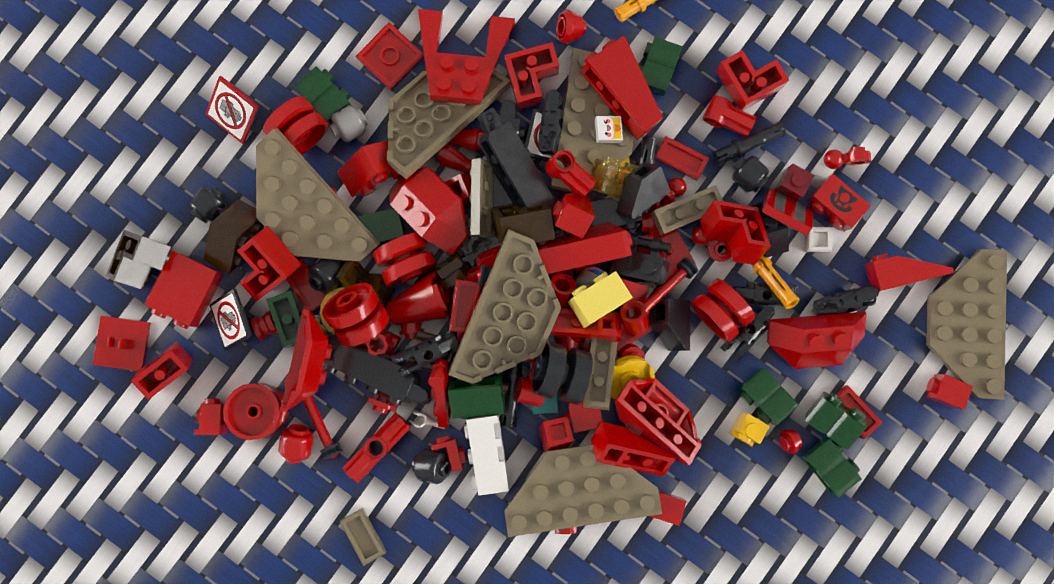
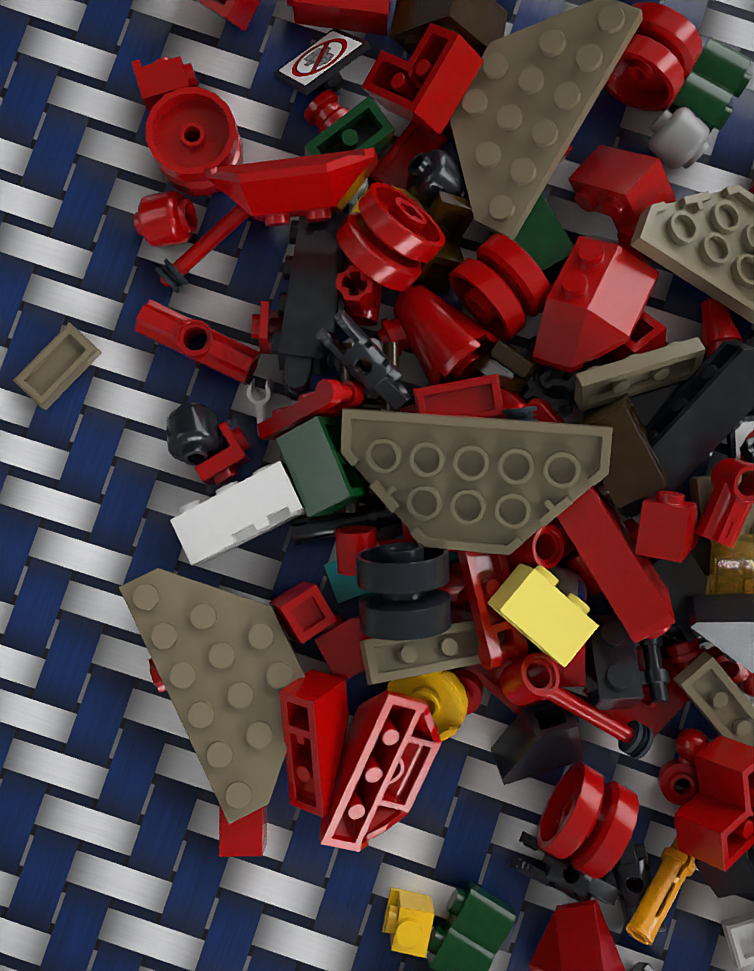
camera: 65 degrees right, 0 degrees up
red cone [435,144,472,174] -> none

